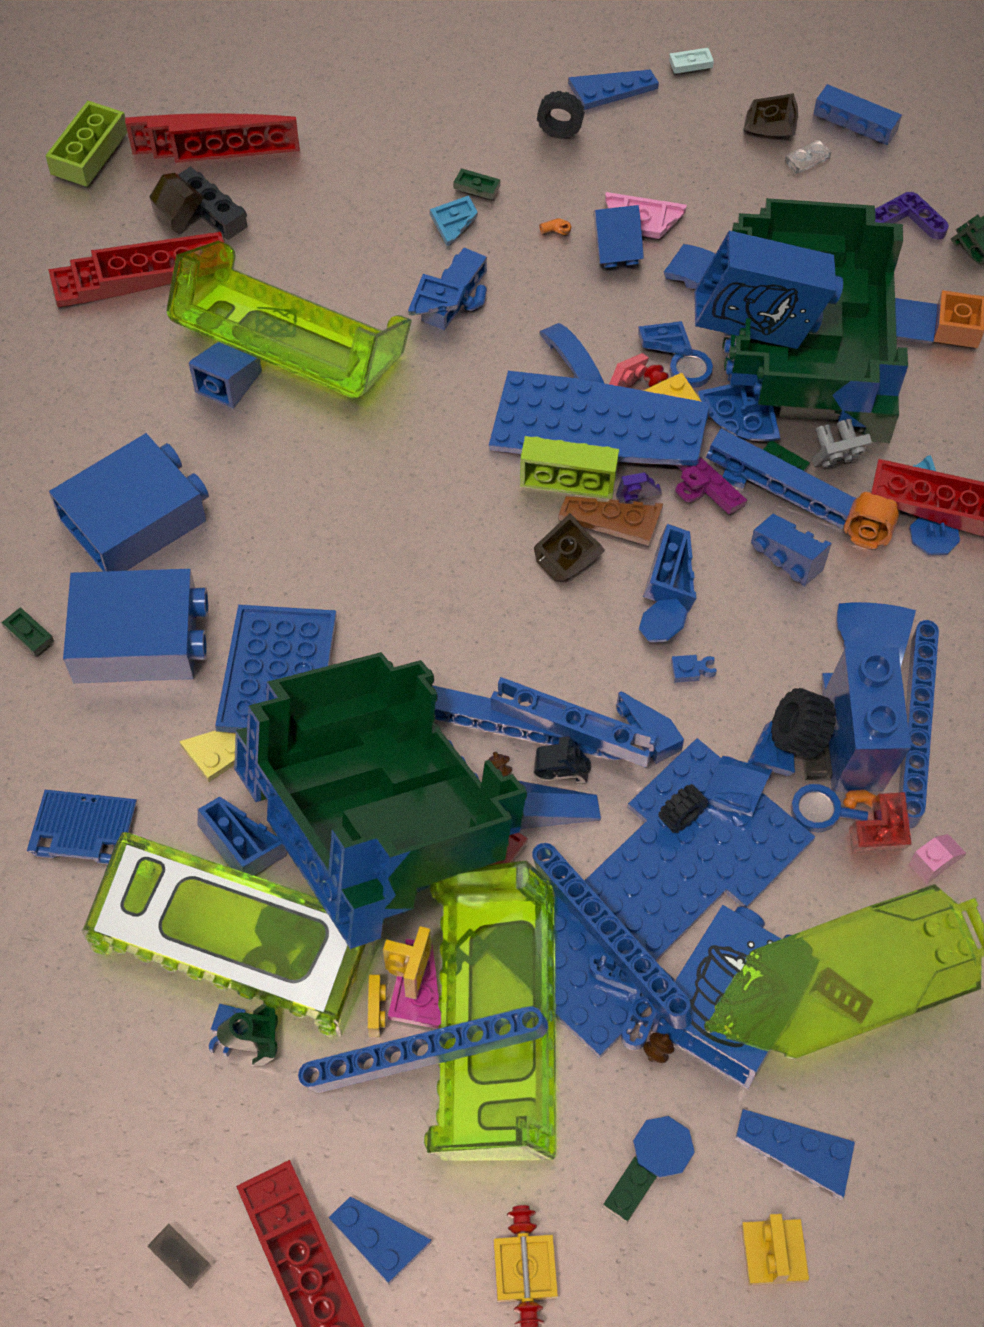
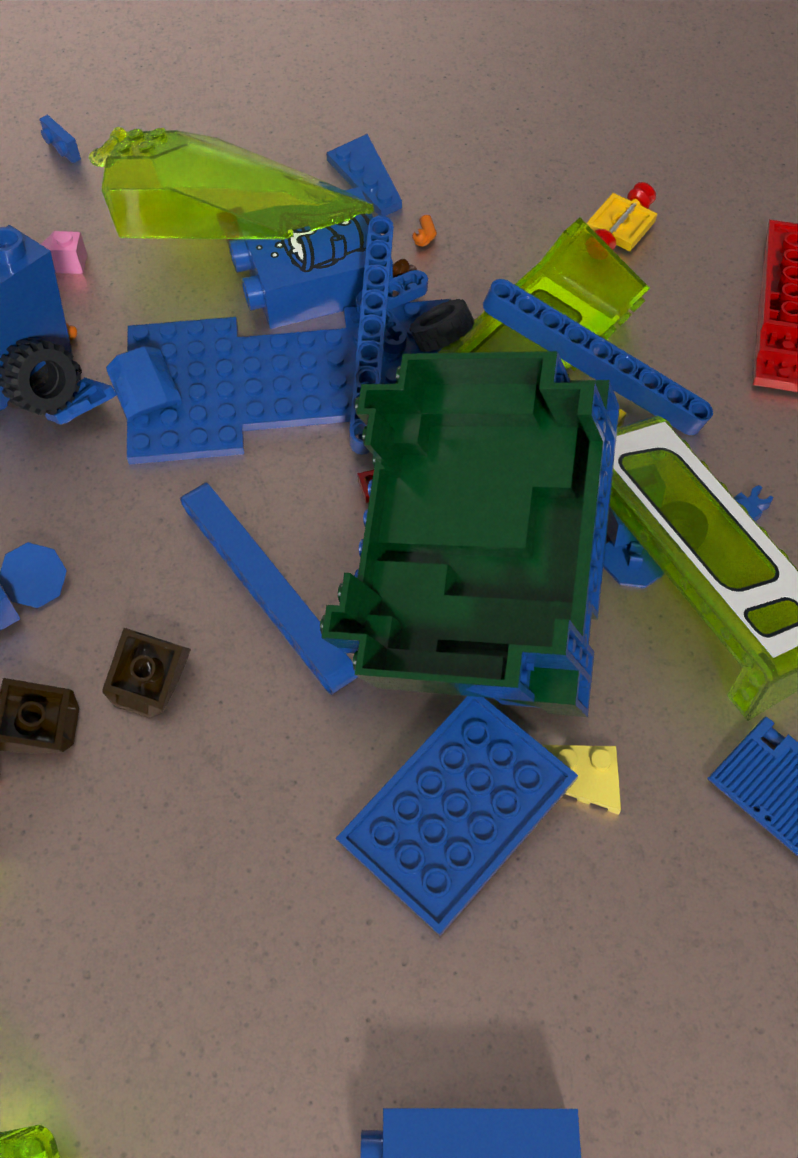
camera: 140 degrees left, 0 degrees up
dark green plate [1,607,54,656] -> none
blue brick [63,569,209,684] -> none
blue wedge [197,797,287,882] -> none
dark green pin [217,1002,278,1066] -> none
blue wing [329,1196,432,1285] -> none
reddish brown wheel [488,752,513,777] -> none
blue piece [491,677,657,768] -> none
blue wedge [519,781,601,829] -> none
black pin [533,736,591,784] -> none
dark green plate [602,1156,657,1224] -> none
blue slope [616,691,684,764] -> none
blue piece [633,1116,695,1178] -> none
black tyre [658,784,708,833] -> none
blue plate [671,655,717,683] -> none
yellow bracket [741,1214,809,1286] -> none
blue piece [791,784,868,833] -> none
clear red brick [849,792,912,853] -> none
none -> dark brown slope [102,628,191,718]
none -> black tyre [409,299,475,352]
none -> orange arm [412,215,437,247]

